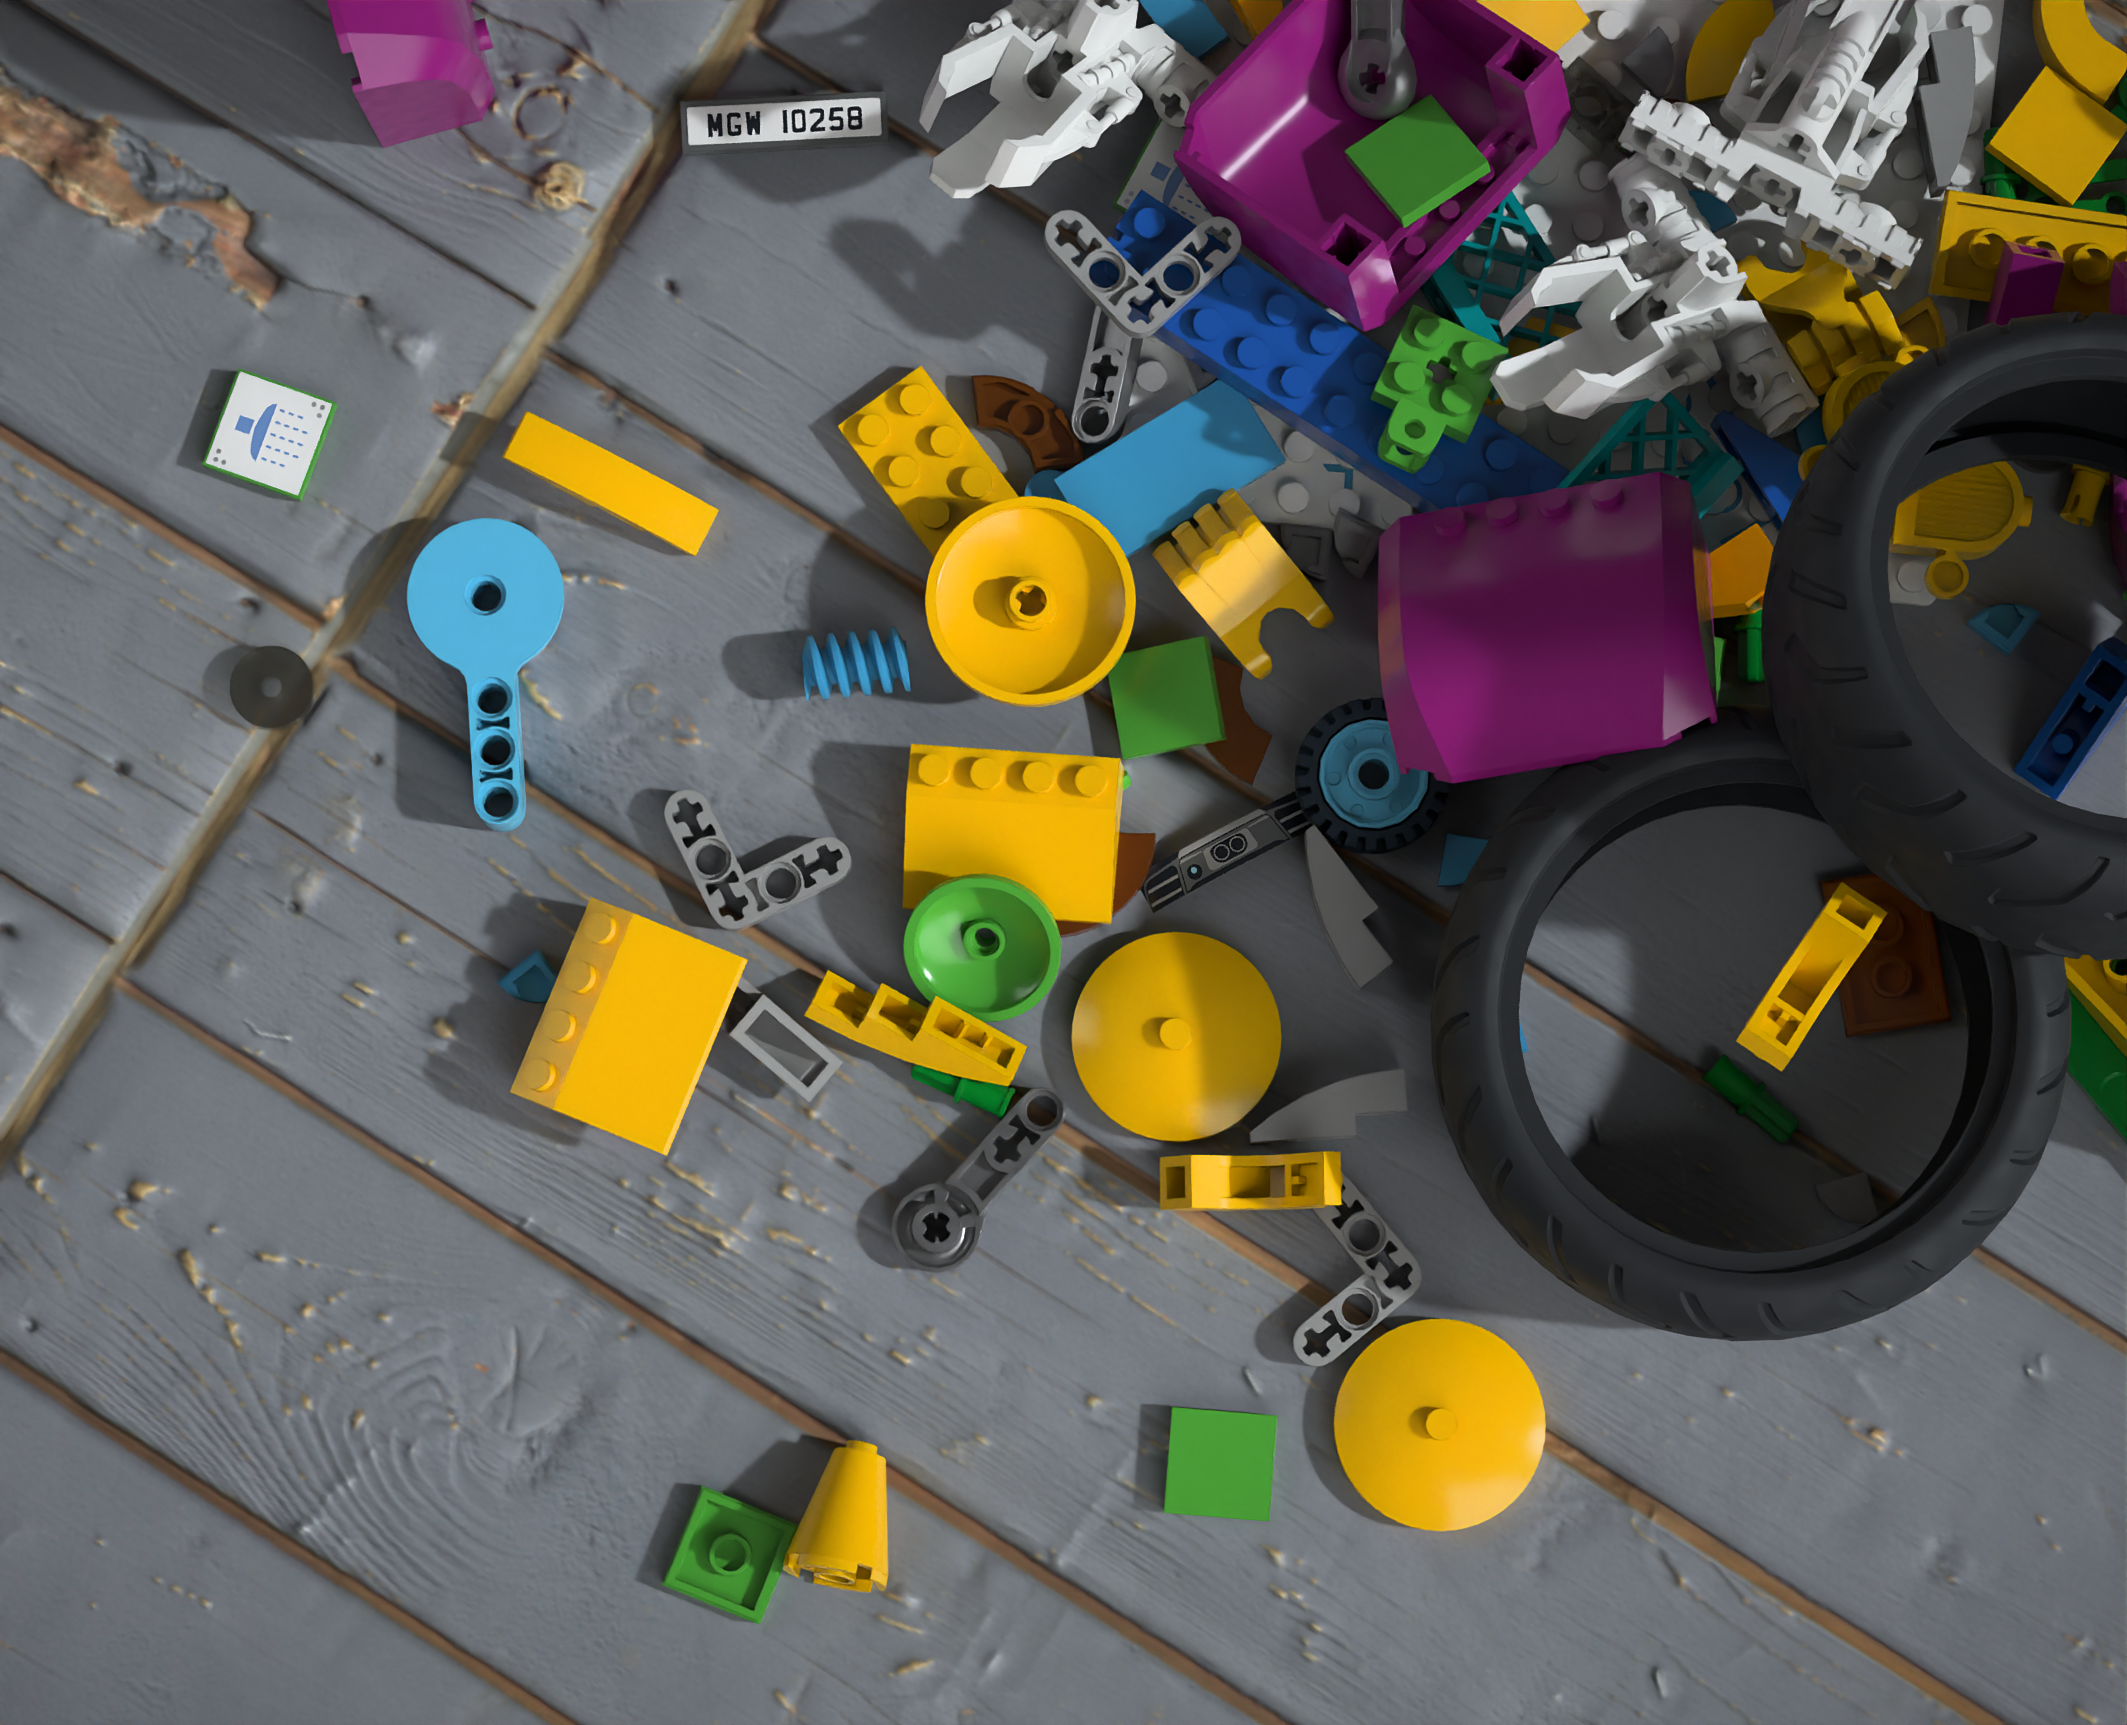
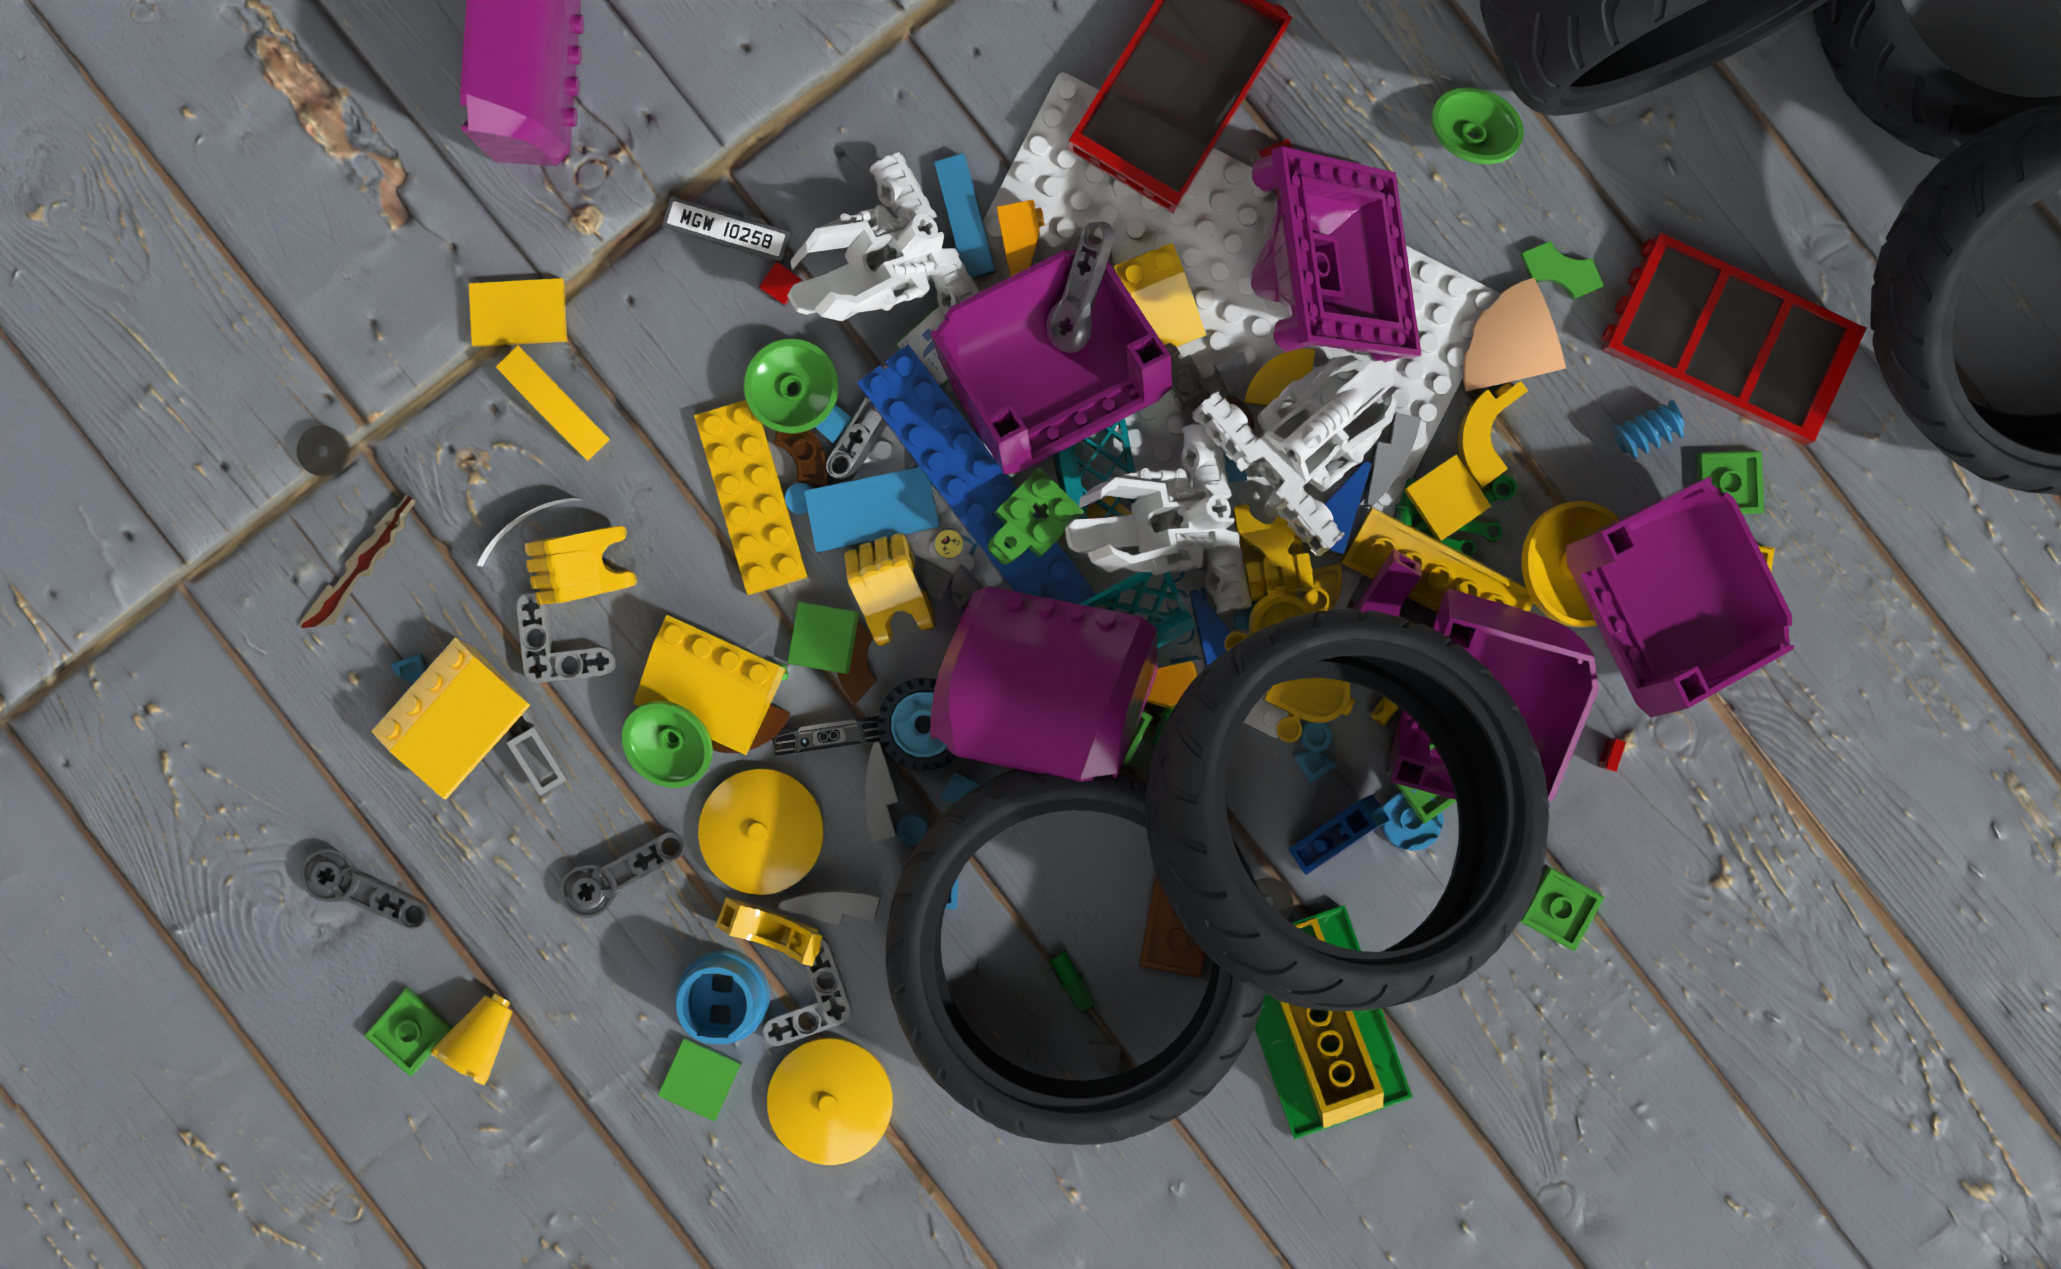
camera: 20 degrees right, 5 degrees up
white tile [202,368,338,502] -> none
medium azure beam [407,518,564,832] -> none
dark azure piece [802,627,911,702] -> none
yellow slope [804,970,1027,1086] -> none
green axle [910,1063,1016,1119] -> none
yellow dish [925,496,1136,707] -> none
light grey beam [1043,210,1241,339] -> none
bright green tile [1344,94,1491,228] -> none
yellow arch [1736,882,1887,1072] -> none
none -> dark tan sword [299,494,416,628]
none -> flat silver beam [300,849,430,929]
none -> yellow tile [469,278,568,347]
none -> white sticker [477,498,581,567]
none -> yellow piece [525,525,638,605]
none -> dark azure piece [676,950,770,1044]
none -> bright green dish [744,339,839,434]
none -> red tile [759,261,803,306]
none -> dark azure tile [815,404,852,444]
none -> dark azure tile [896,814,928,846]
none -> light yellow tile [933,528,965,560]
none -> dark azure tile [1300,722,1332,752]
none -> blue slope [1304,462,1372,556]

